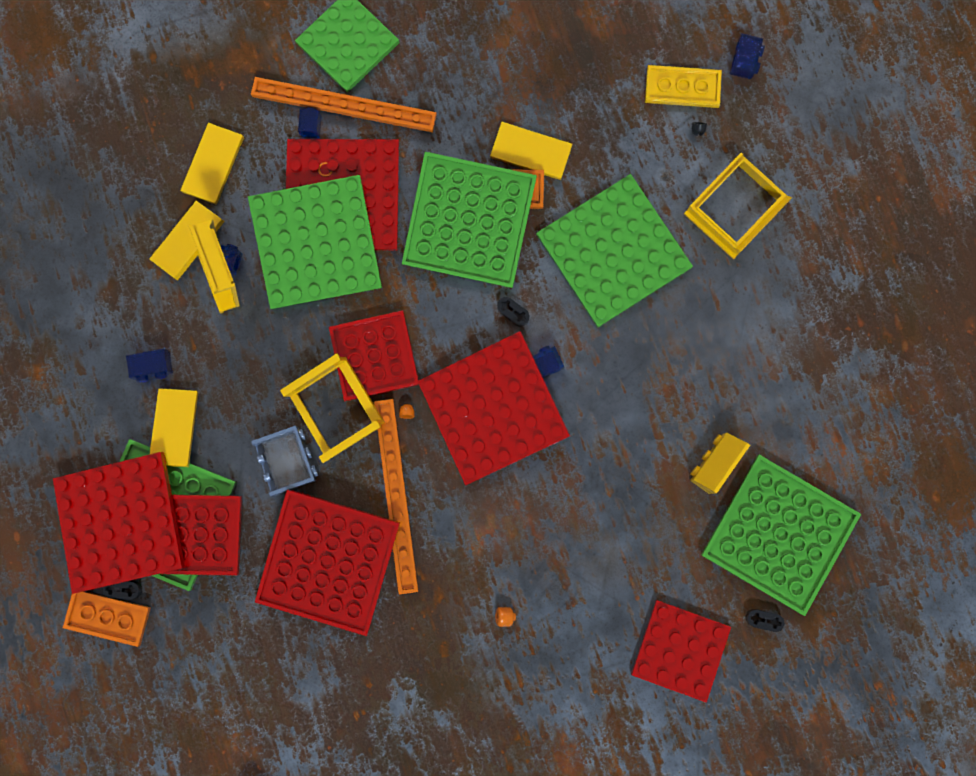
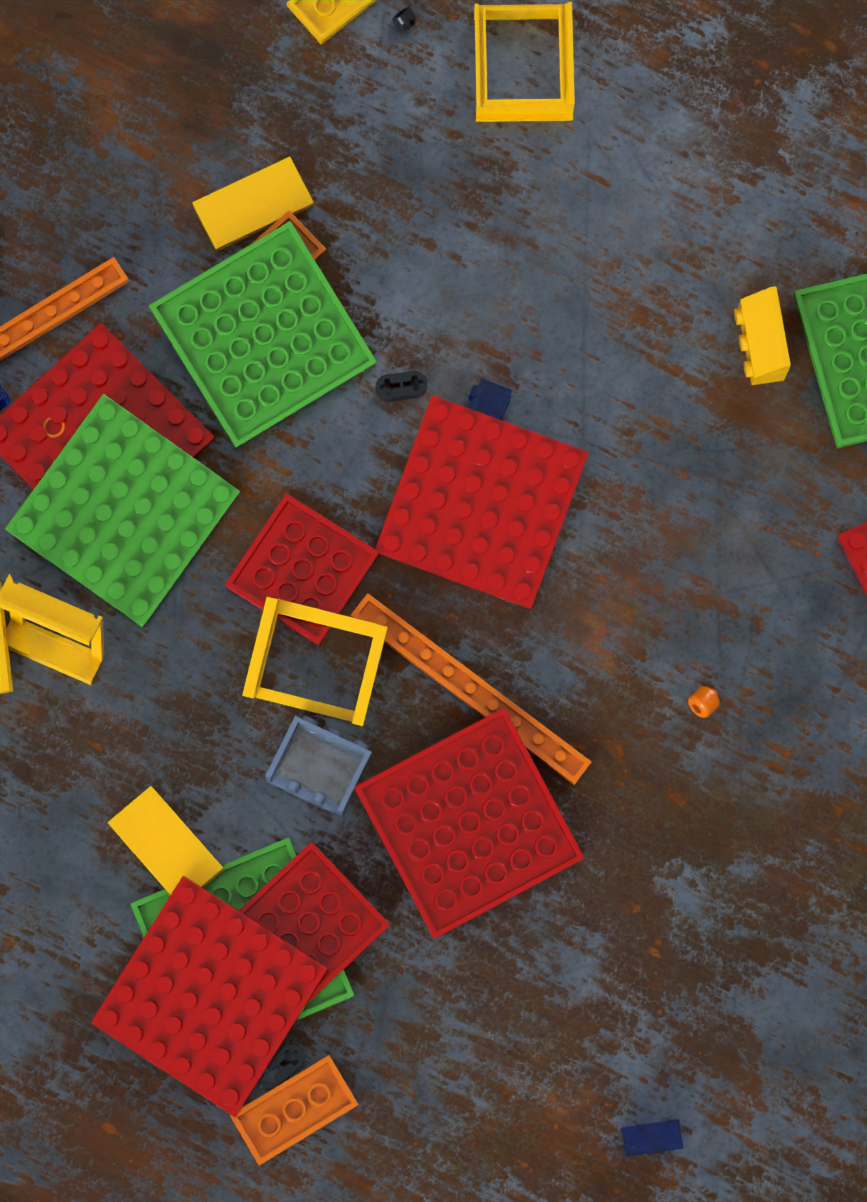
camera: 50 degrees left, 5 degrees down
clear blue brick [126,348,173,382] -> none
orange hinge [399,404,415,419] -> none
bright green plate [536,174,693,328] -> none

